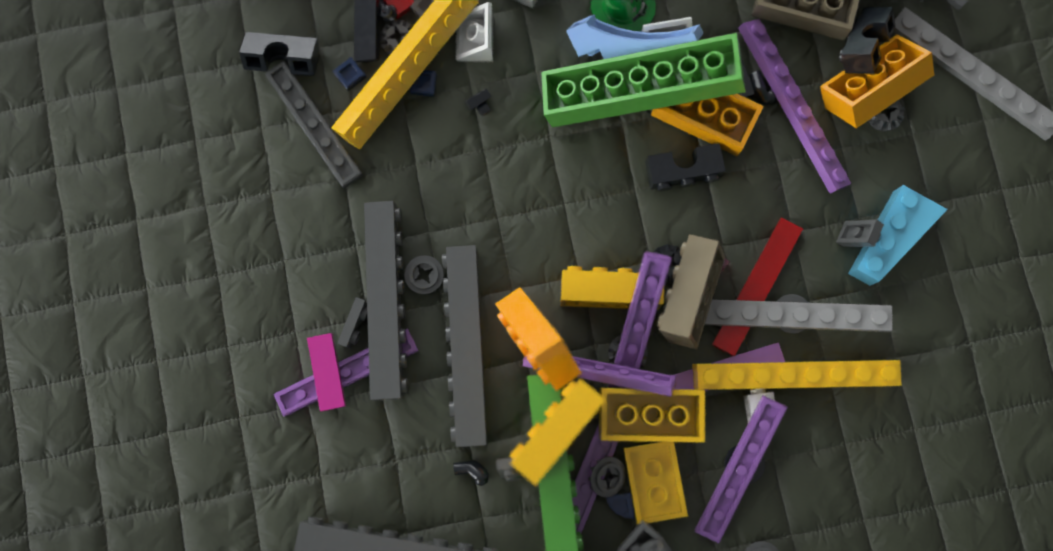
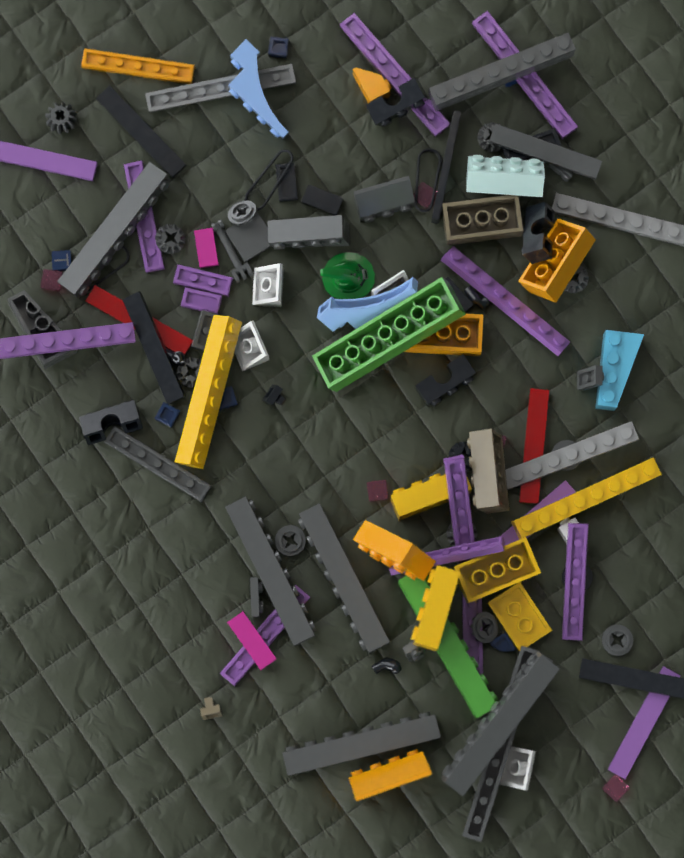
camera: 25 degrees left, 0 degrees up
none -> dark tan tile [200,697,222,720]
none -> clear pink tile [367,480,388,502]

